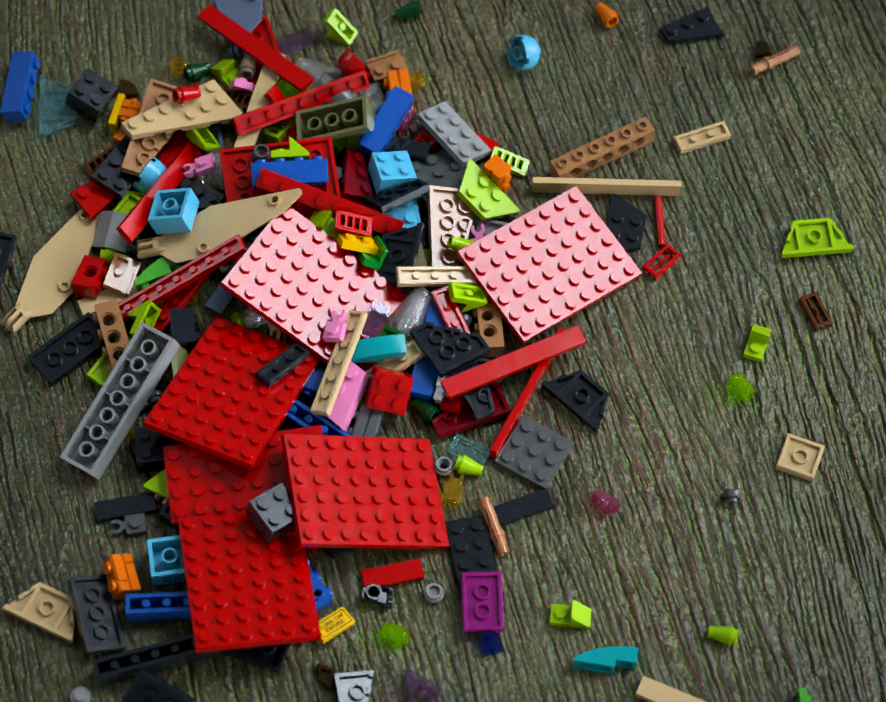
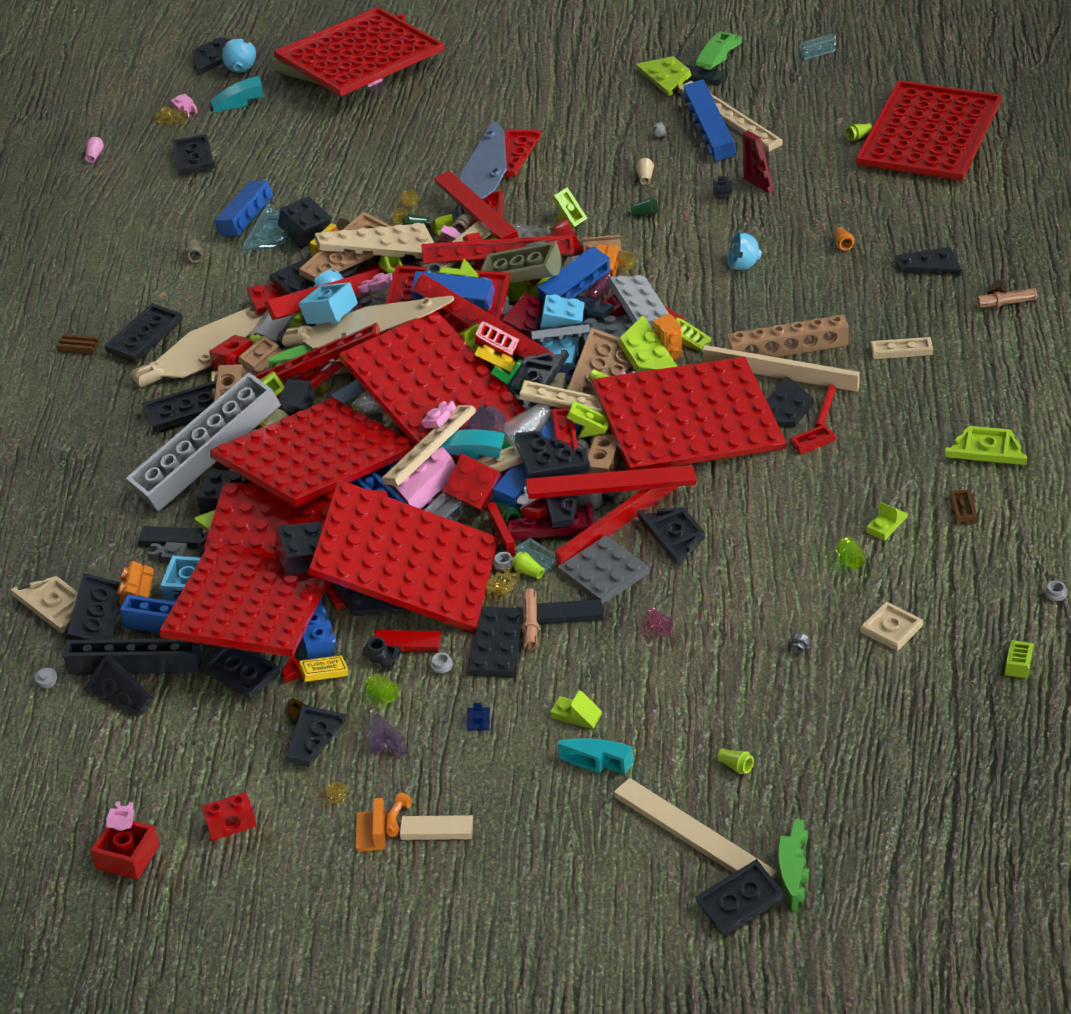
camera: 25 degrees right, 20 degrees down
red cone [172,86,201,104] -> none
black tile [255,342,310,388] -> none
clear purple tile [276,26,316,56] -> none
magenta tile [461,572,504,633] -> none
none -> clear yellow plate [400,190,419,206]
none -> red tile [487,502,516,558]

